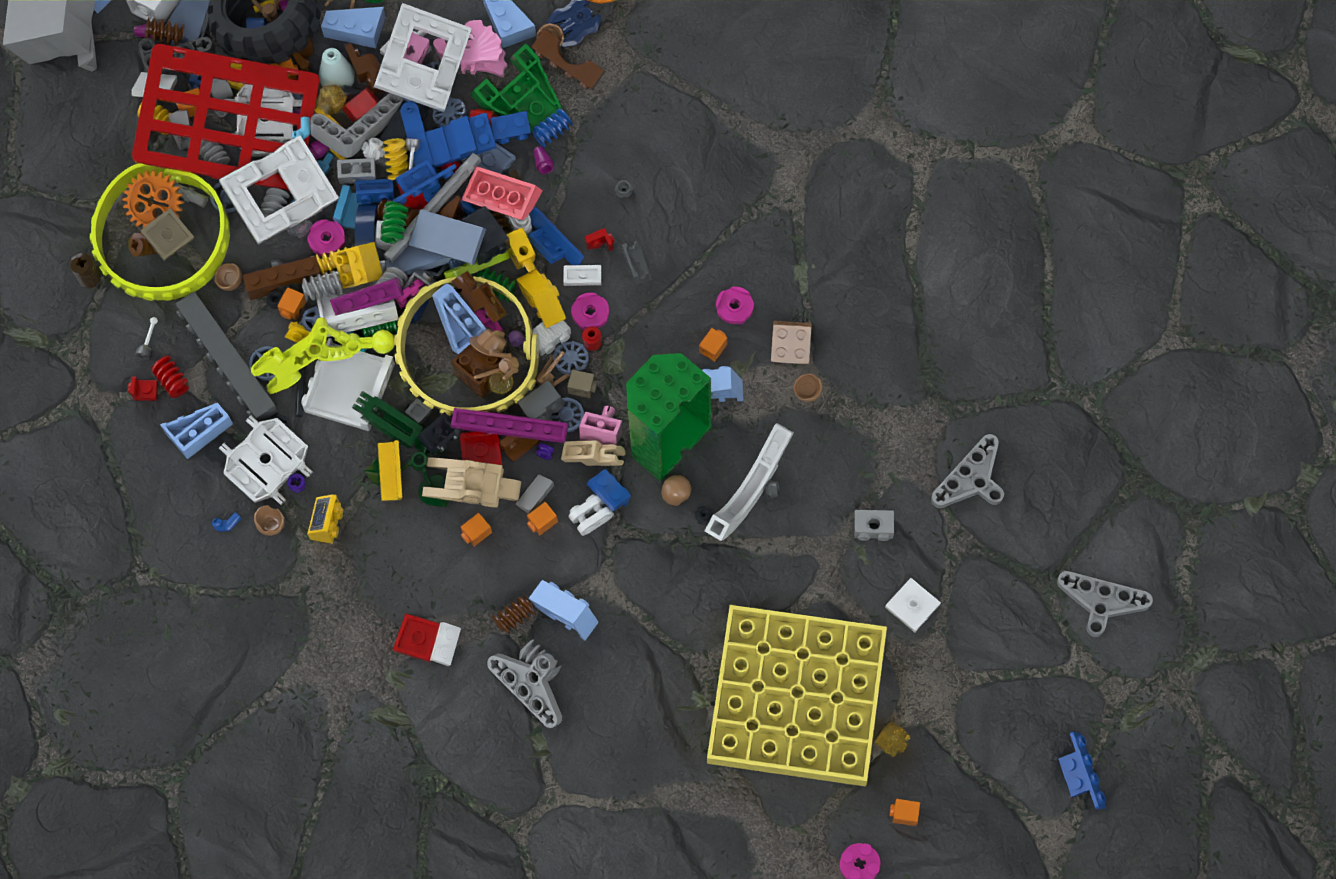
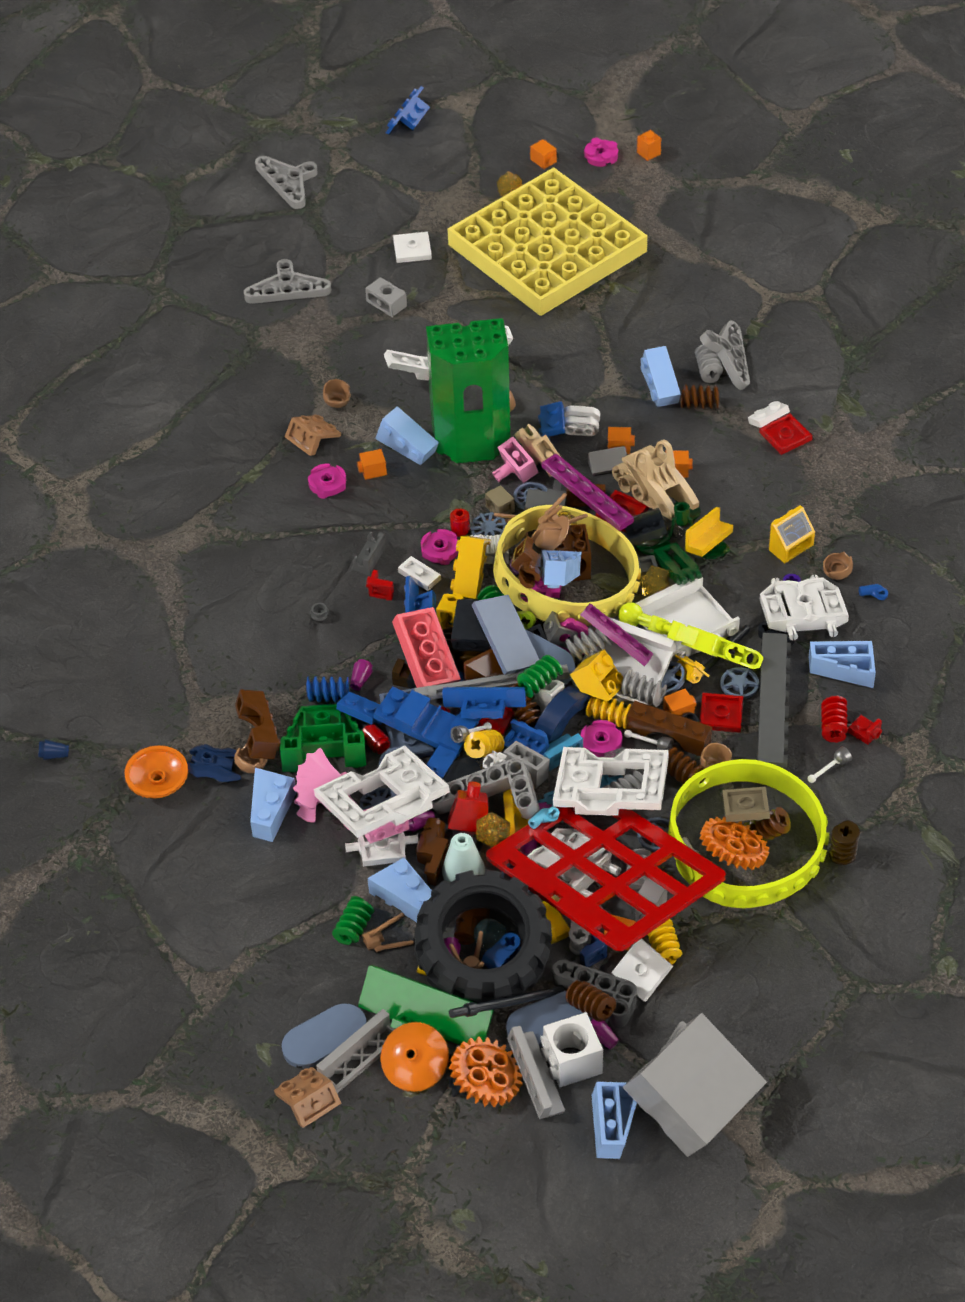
camera: 140 degrees left, 20 degrees down
none -> clear yellow brick [640,565,670,597]
none -> reddish brown piece [667,747,706,785]
none -> red tile [699,693,744,733]

